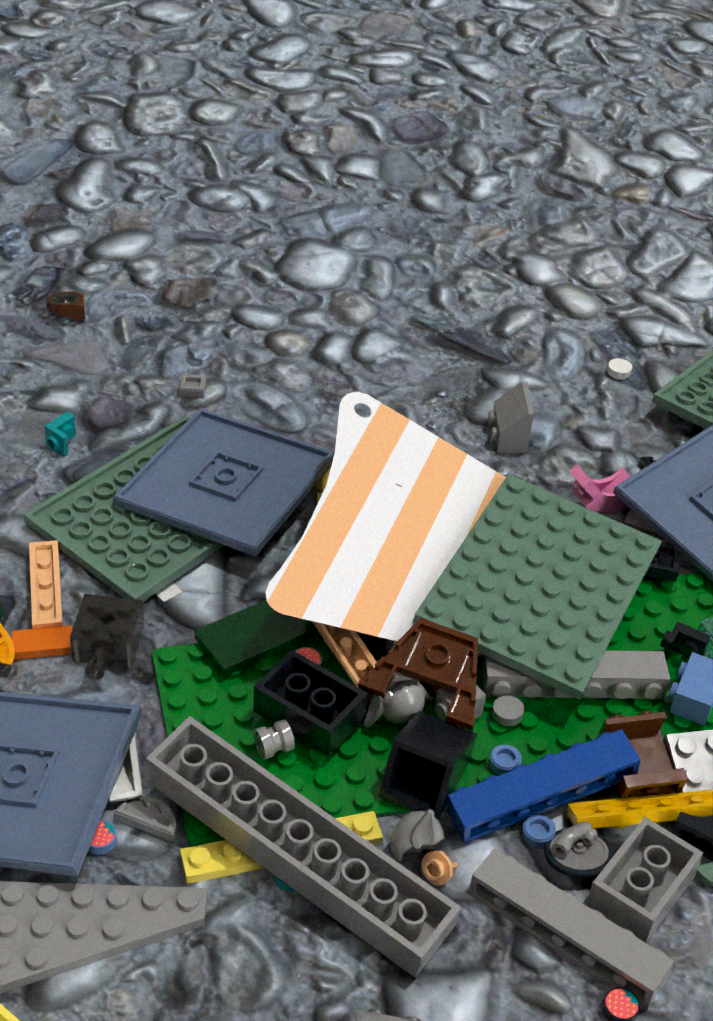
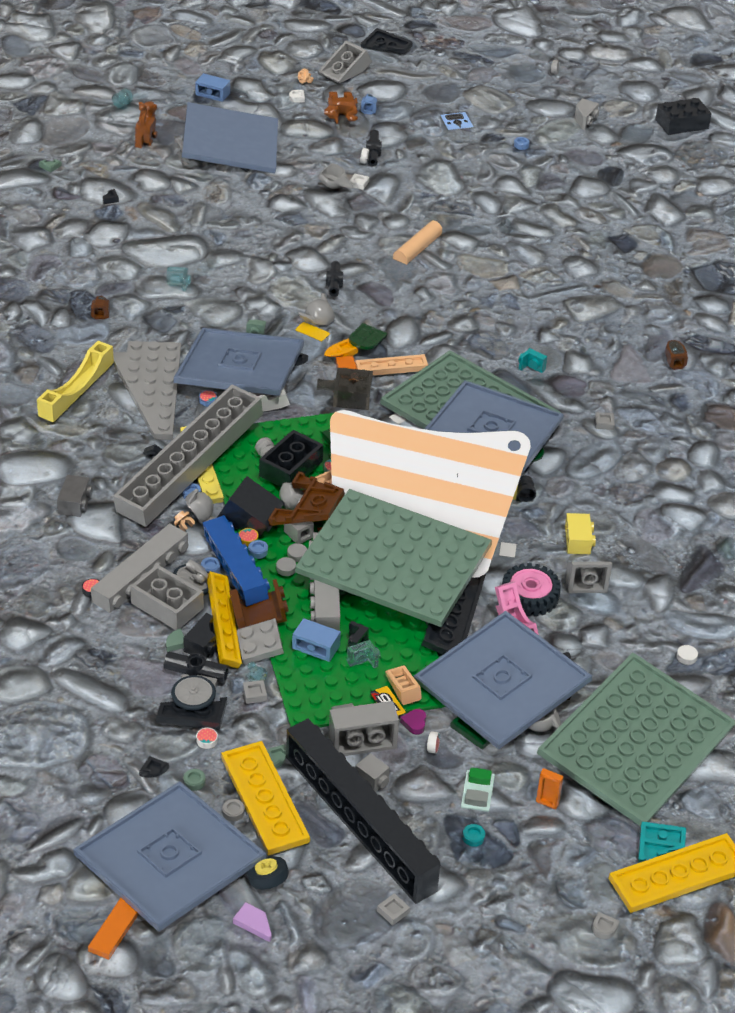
camera: 90 degrees right, 0 degrees up
none -> black tile [143,444,162,458]
none -> tile [239,528,258,547]
none -> light grey tile [276,557,296,576]
none -> wheel [502,563,561,617]
none -> light yellow brick [565,513,596,554]

